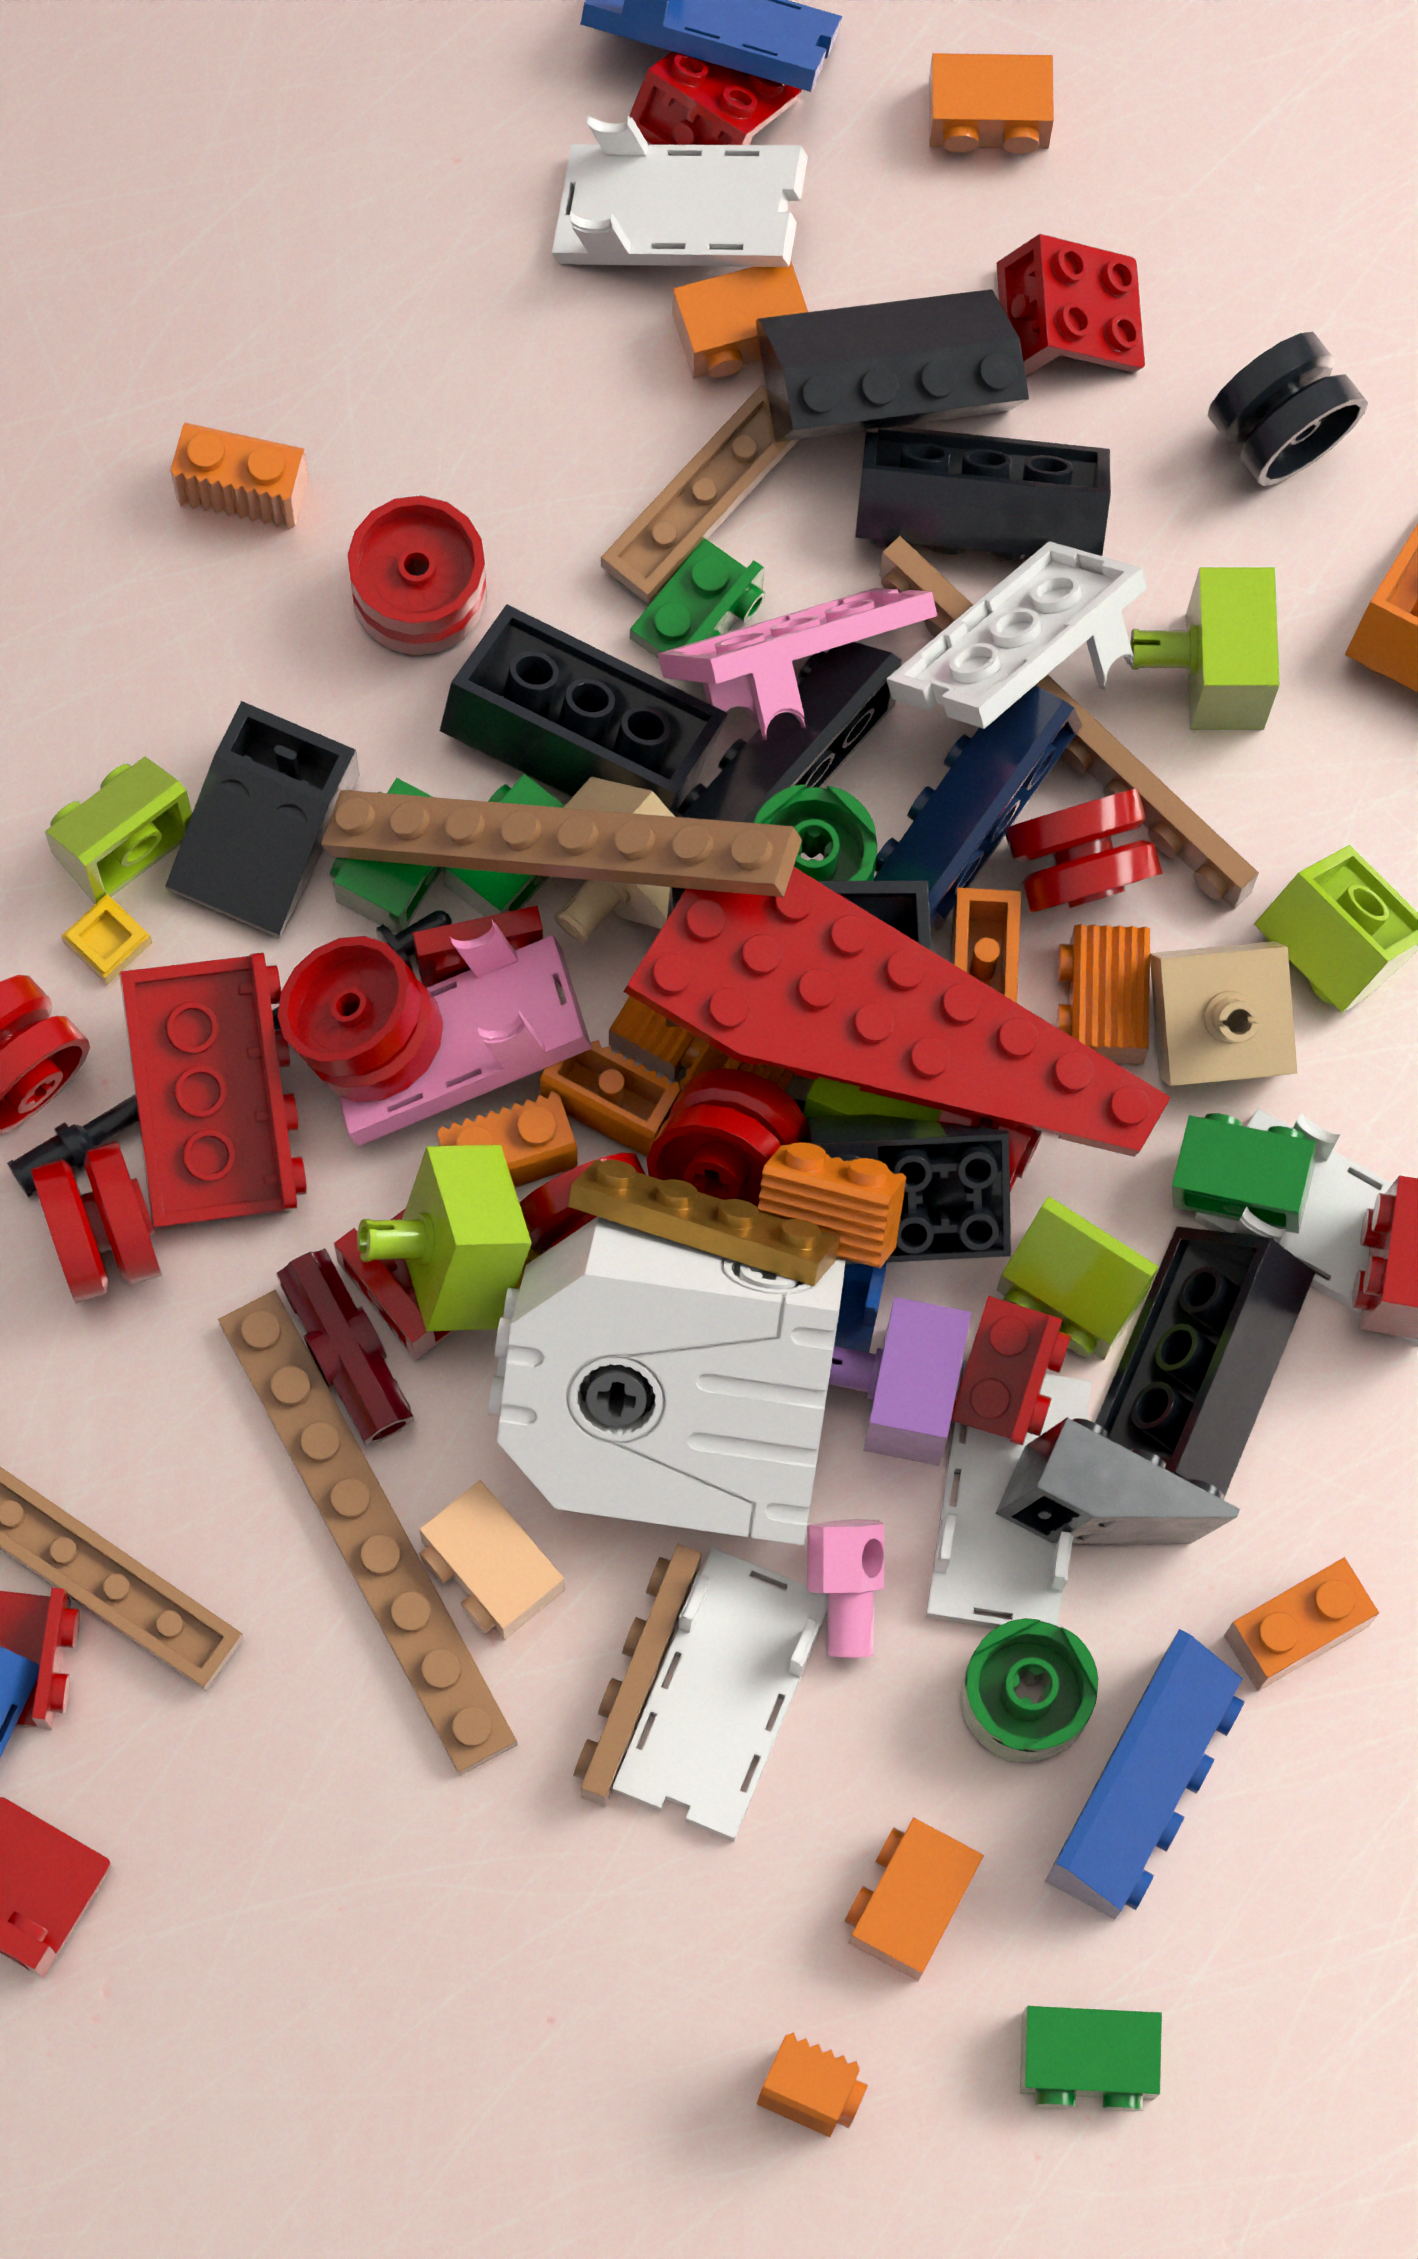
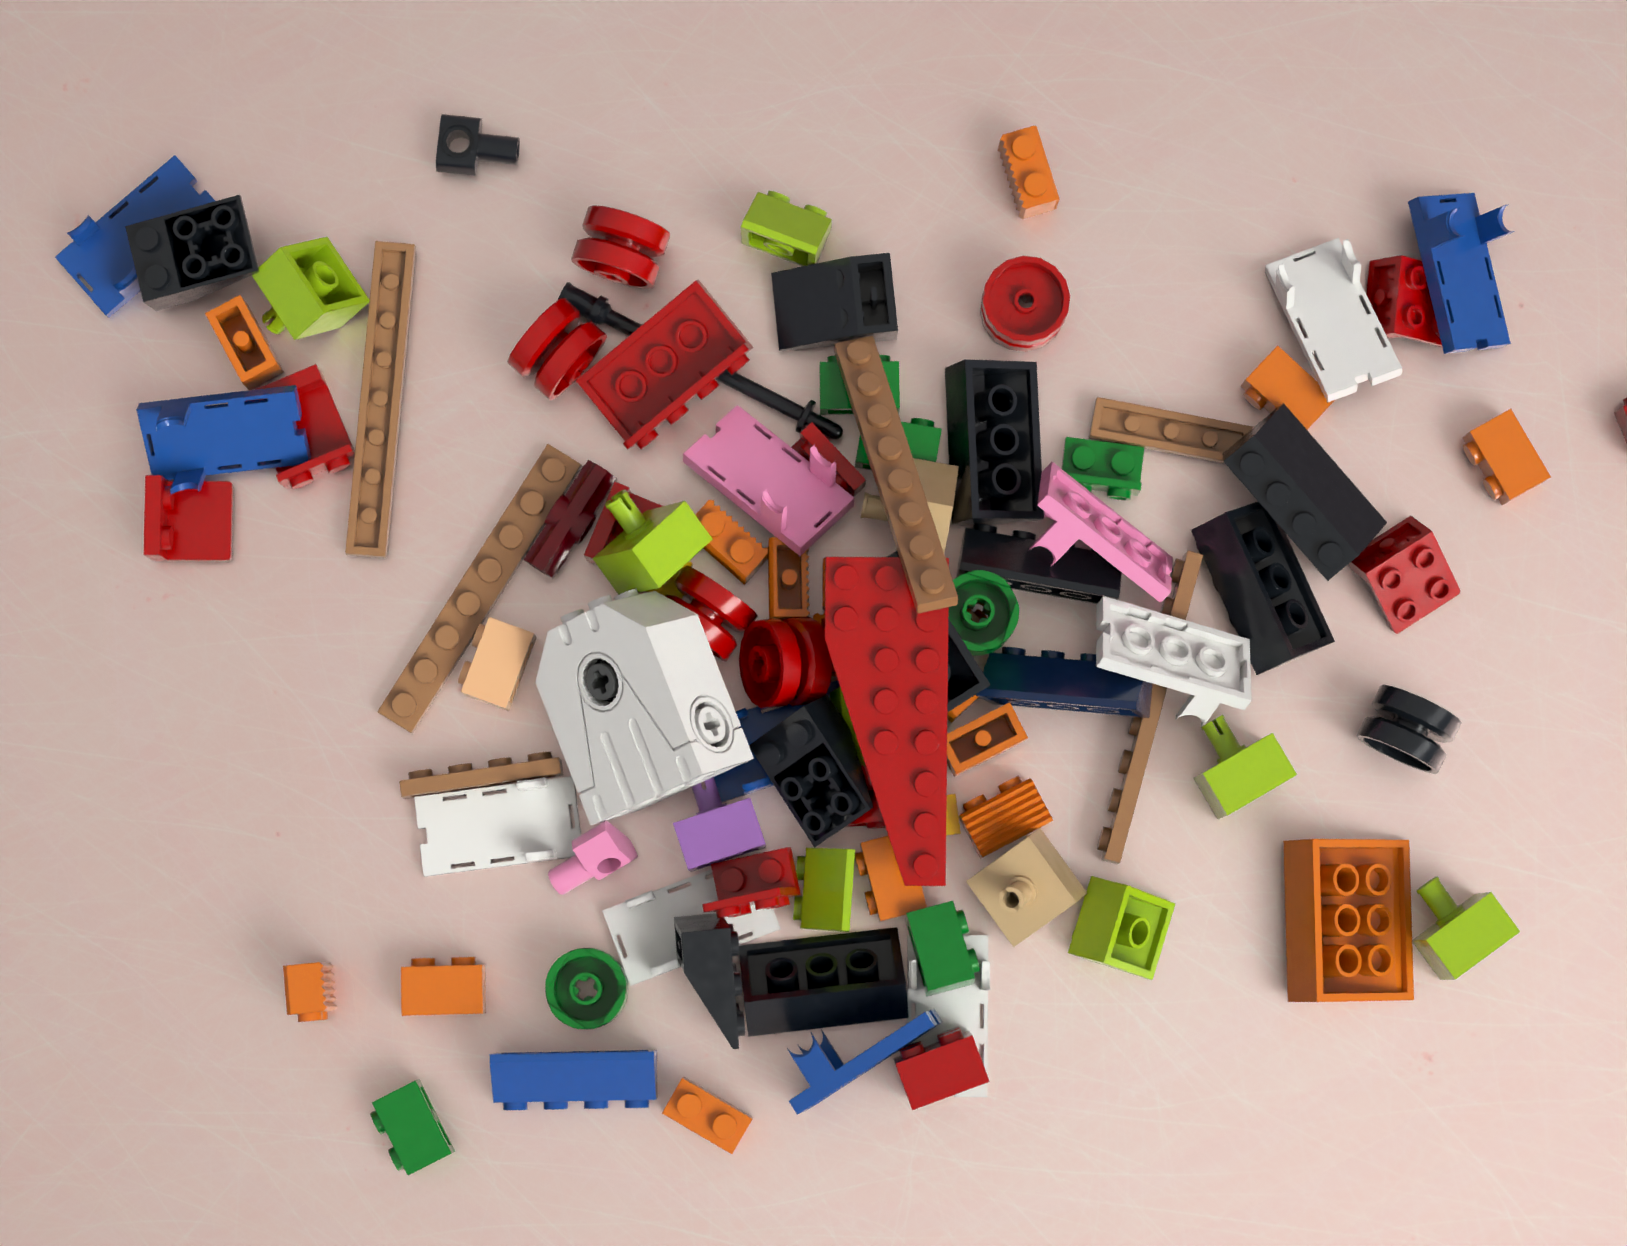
camera: 60 degrees right, 10 degrees up
yellow tile [61,894,153,985] -> none
red wheel [277,936,443,1102] -> none
pearl gold plate [568,1159,841,1286] -> none
orange brick [758,1142,906,1268] -> none
red wheel [1004,788,1163,914] -> none
none -> blue piece [787,1009,943,1115]
none -> orange brick [855,836,927,922]

